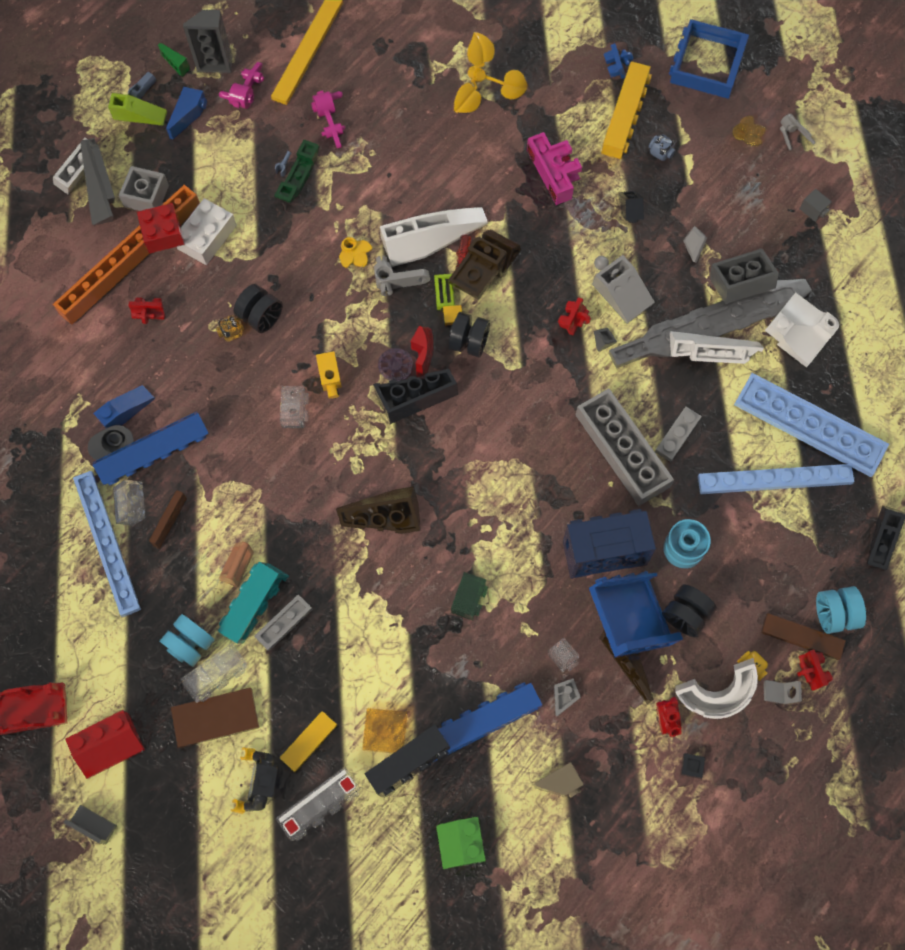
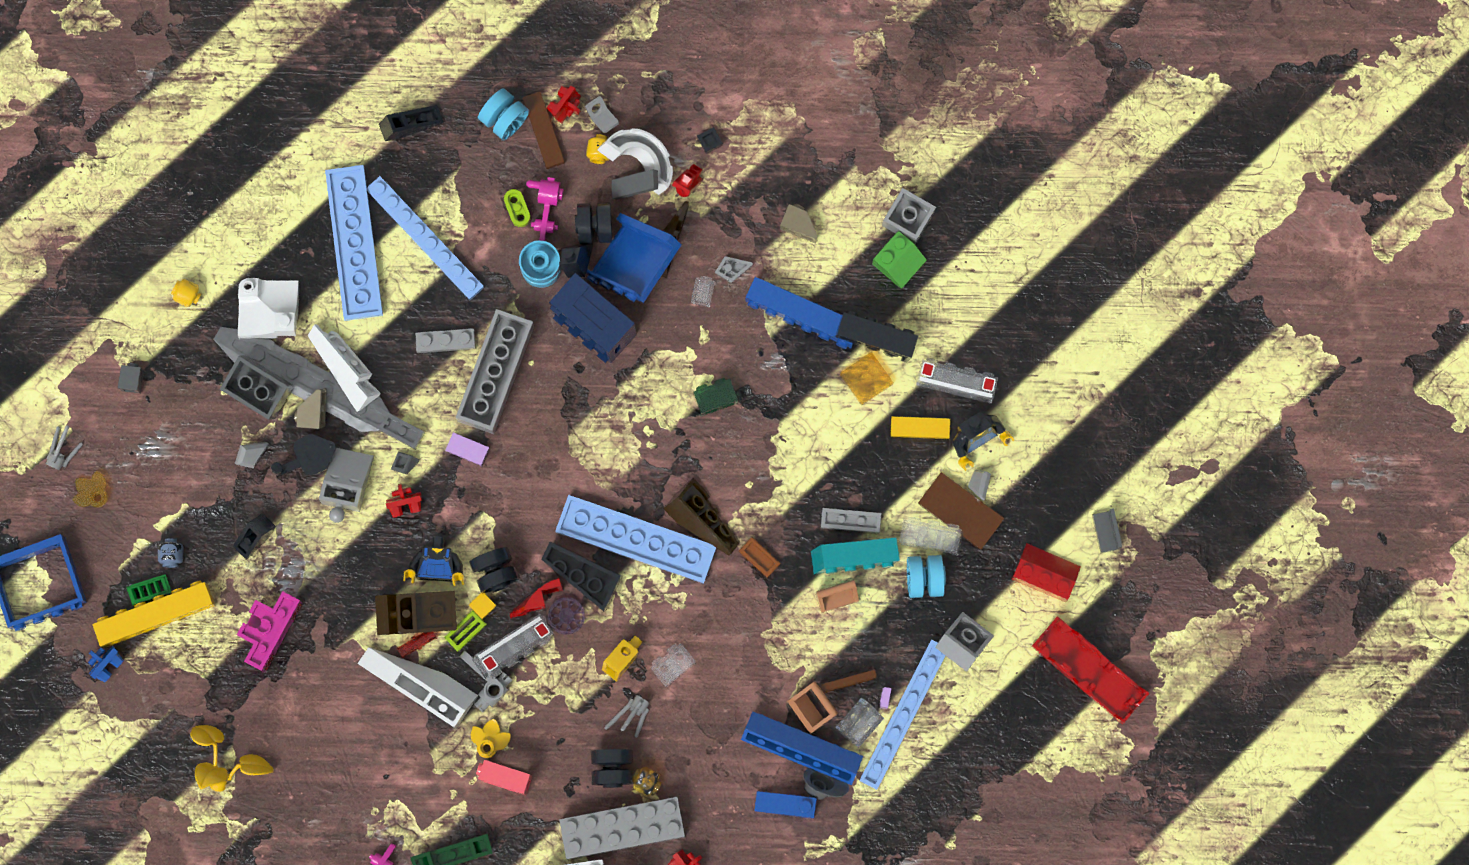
camera: 130 degrees left, 10 degrees up
none -> green slope [126,574,172,606]
none -> yellow head [171,278,201,307]
none -> black piece [271,434,336,476]
none -> dark tan slope [294,388,327,429]
none -> torso [403,536,465,586]
none -> lavender tile [445,433,489,466]
none -> clear brick [472,614,553,680]
none -> coral window [476,760,532,795]
none -> lime plate [504,189,530,227]
none -> dark pink piece [526,177,564,241]
none -> light blue plate [555,495,716,584]
none -> black slope [559,244,593,278]
none -> light grey brick [559,797,685,860]
none -> light grey plant [604,695,650,738]
none -> dark grey tile [612,169,658,200]
none -> dark orange tile [738,537,781,578]
none -> nougat tile [787,681,838,734]
none -> lavender tile [879,687,891,709]
none -> light grey brick [882,188,936,245]
none -> light grey brick [935,612,994,671]
none -> light grey piece [968,469,991,500]

